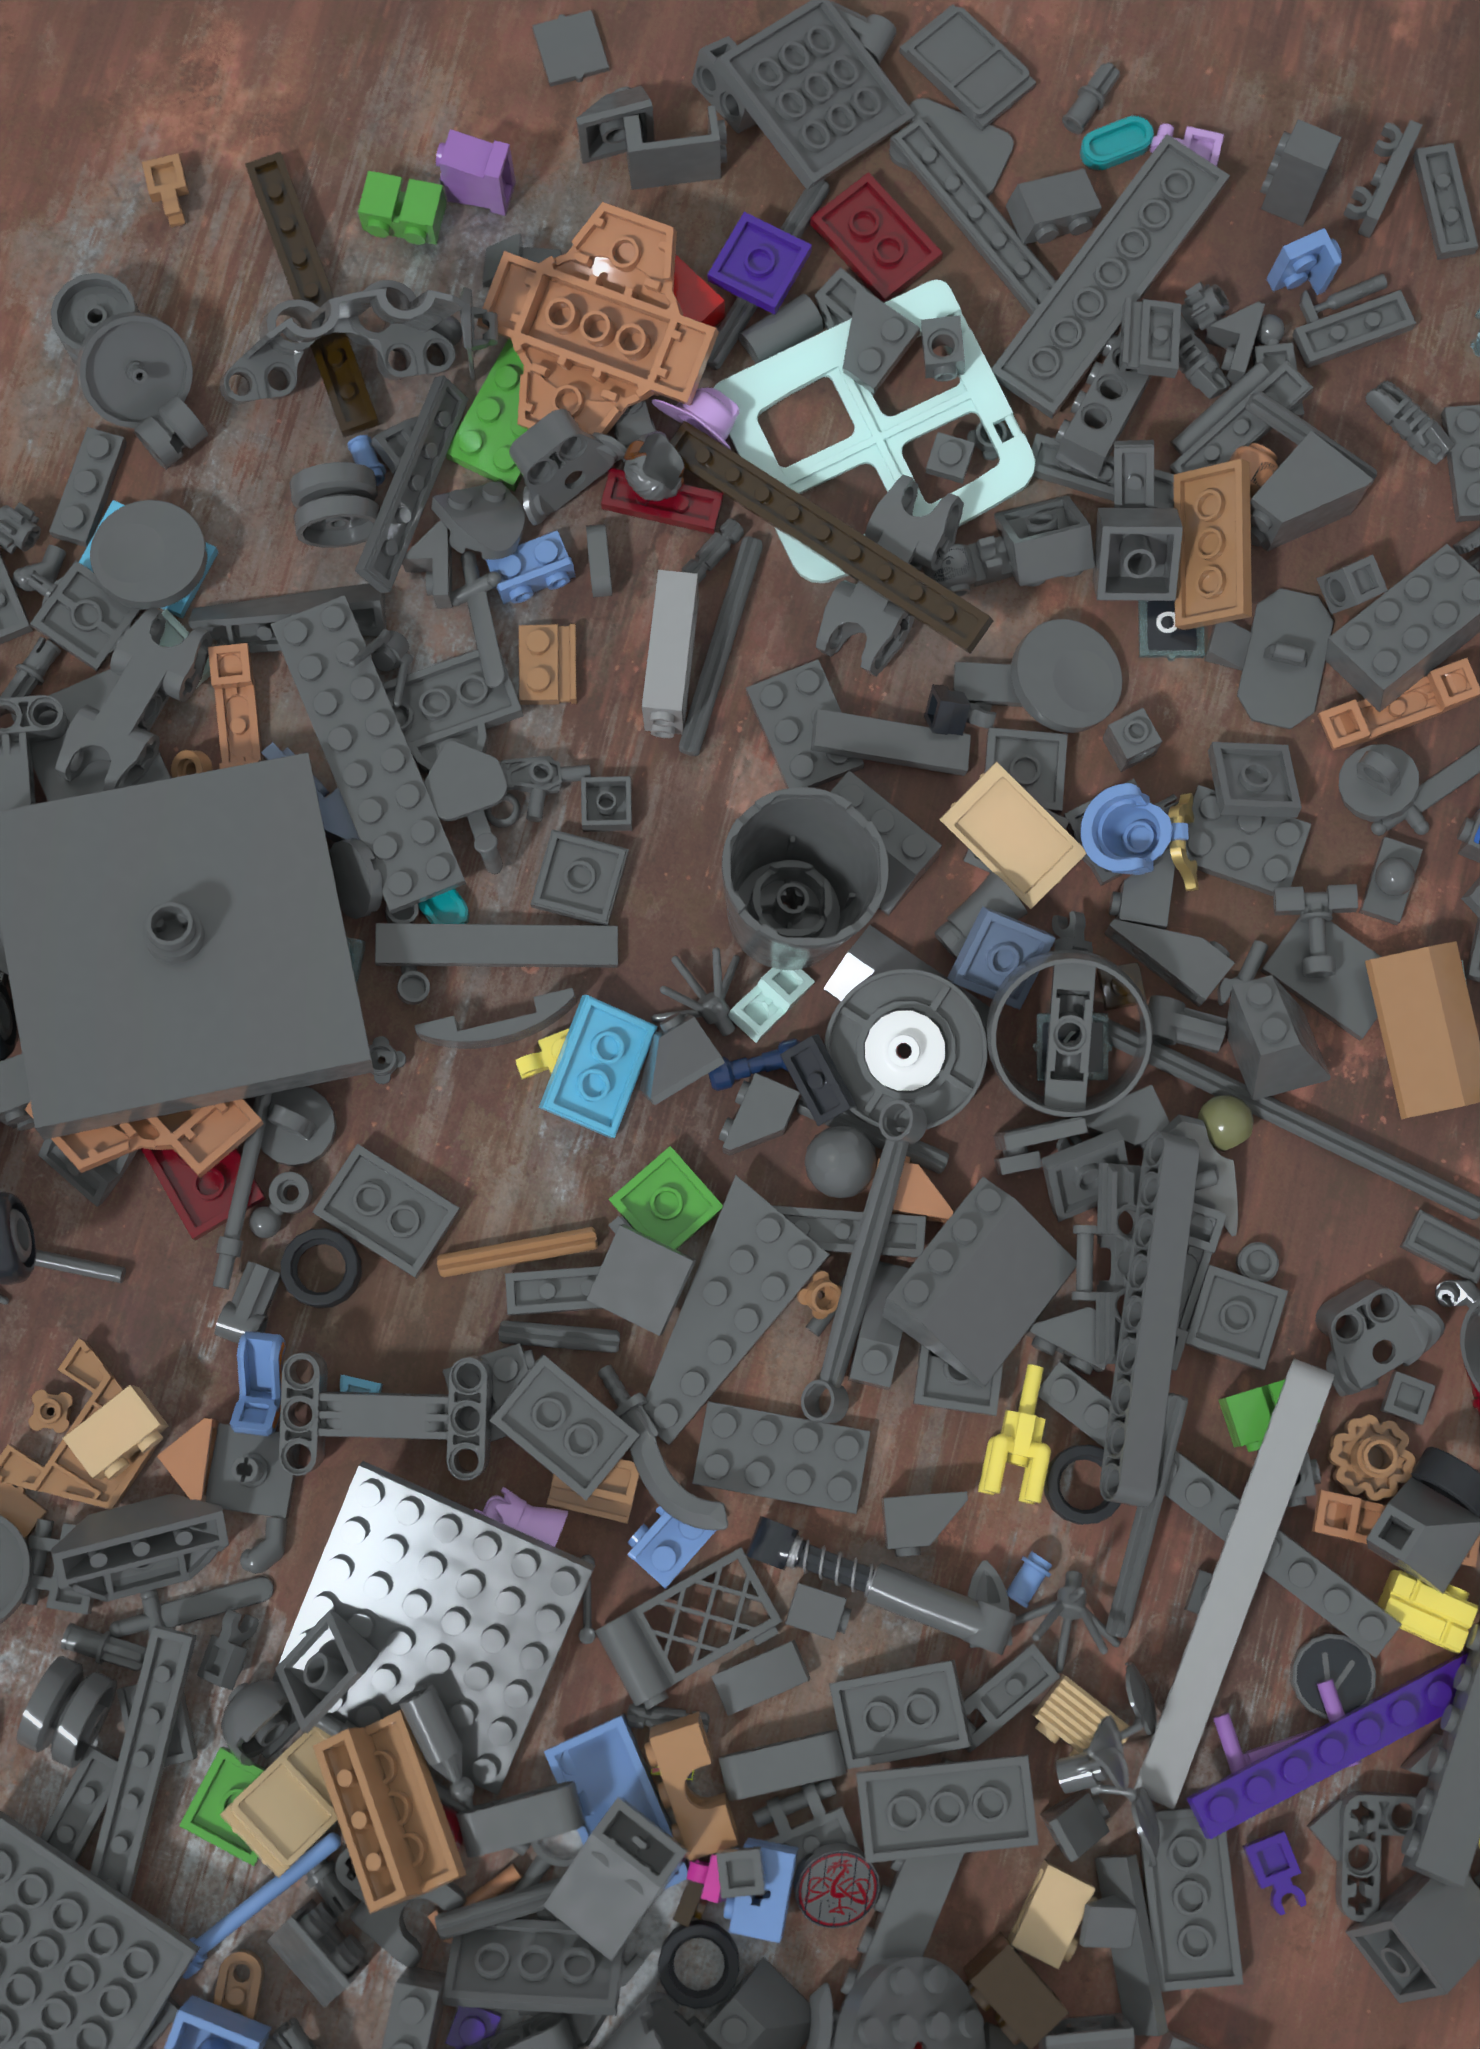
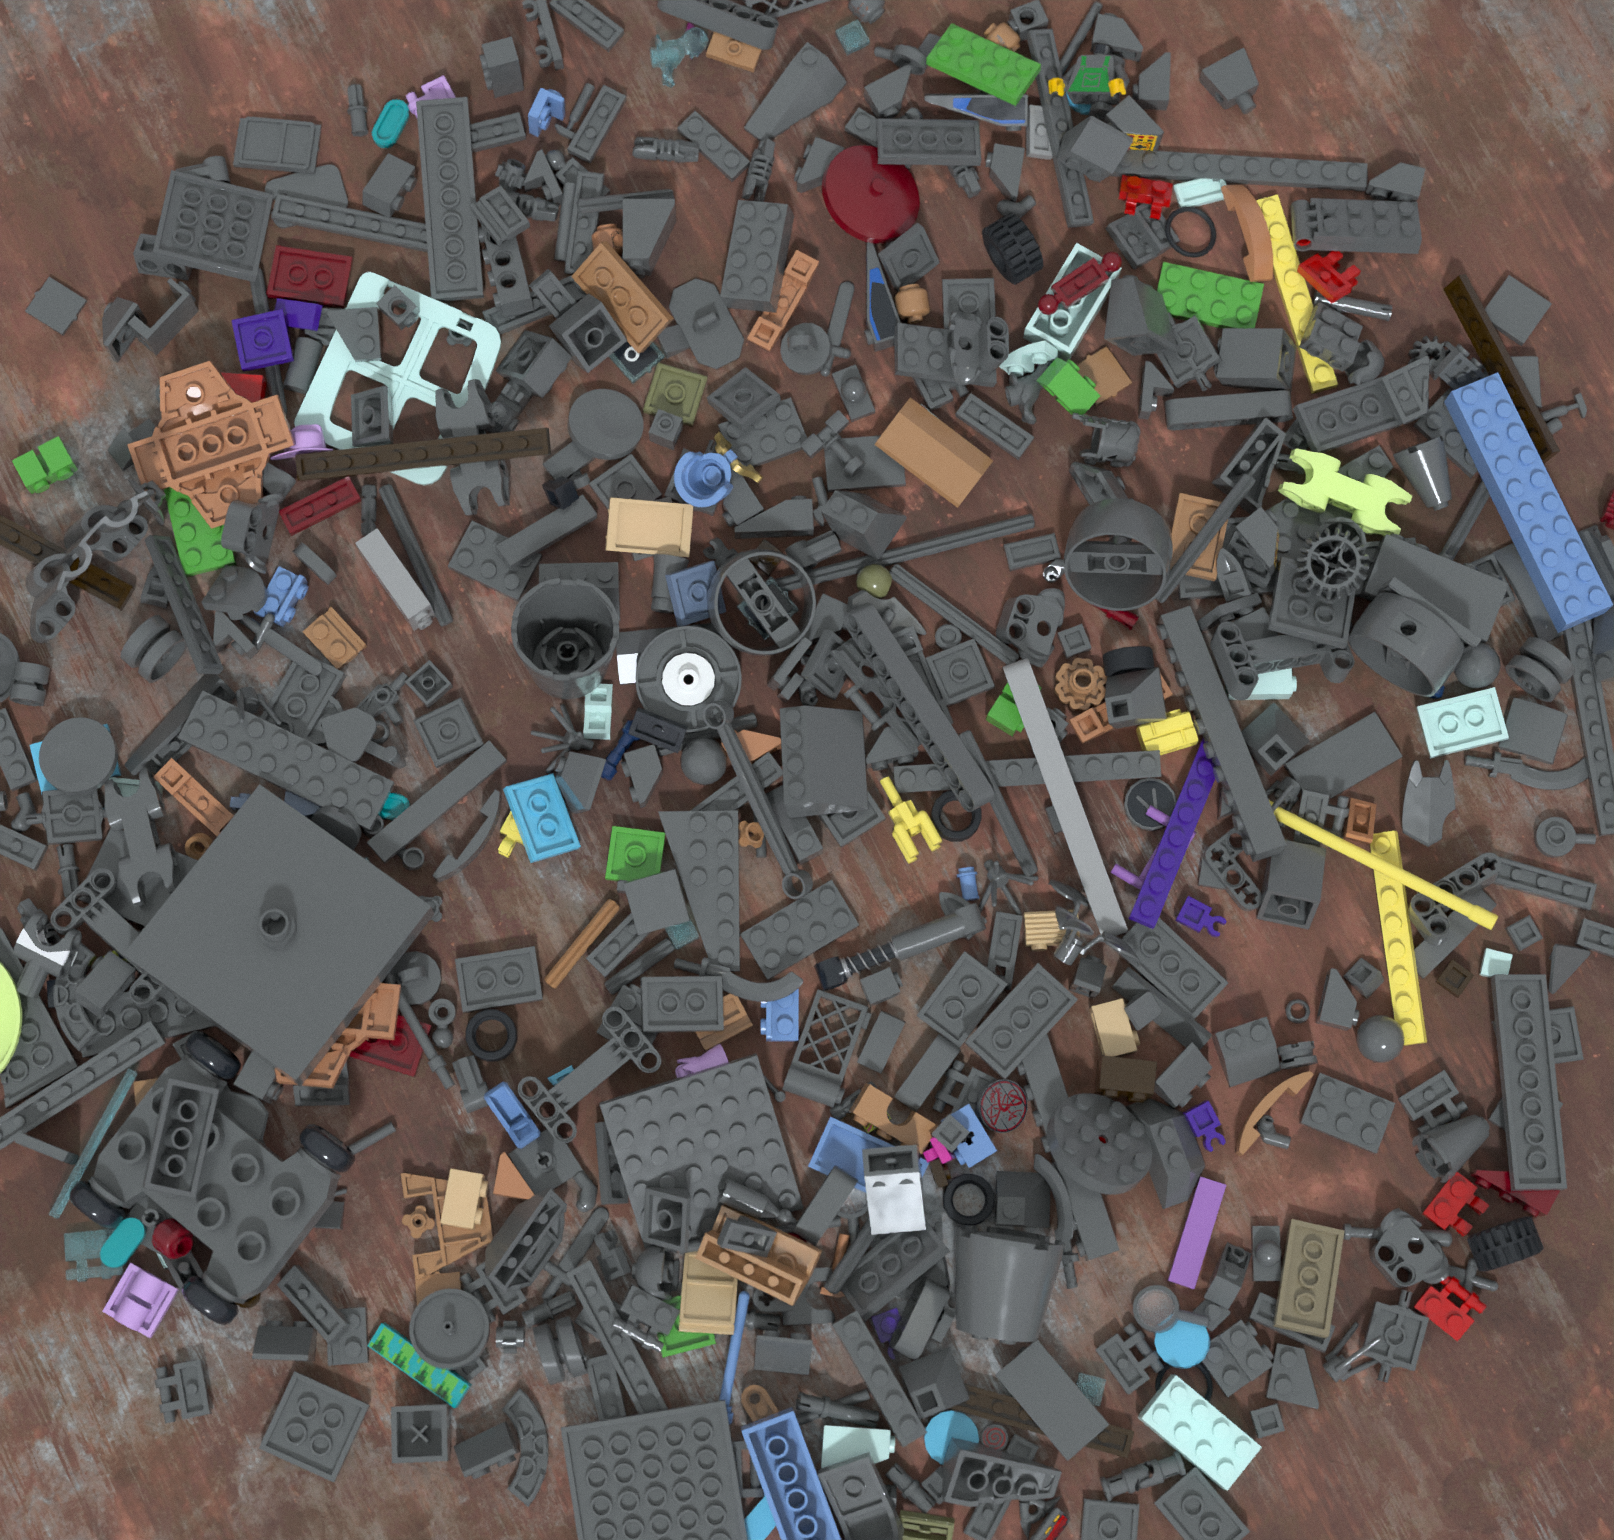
camera: 45 degrees left, 0 degrees up
medium blue pin [347,435,386,486] -> none
medium lavender hips [436,129,516,216] -> none
dark grey hair [624,431,685,501] -> none
dark grey slope [881,1491,968,1557] -> none
dark grey plate [926,432,975,484] -> none
dark grey brick [1316,554,1388,614] -> none
none -> dark purple tile [275,298,322,331]
none -> dark grey slope [351,386,394,447]
none -> dark grey plate [470,112,526,153]
none -> dark grey gear [496,1321,525,1354]
none -> dark grey plate [595,1122,629,1205]
none -> dark grey plate [611,1285,680,1353]
none -> olive tile [643,362,708,427]
none -> clear light blue plate [665,919,700,950]
none -> dark grey slope [717,1215,777,1258]
none -> dark grey arm [799,679,818,706]
none -> dark grey axle [889,564,1019,665]

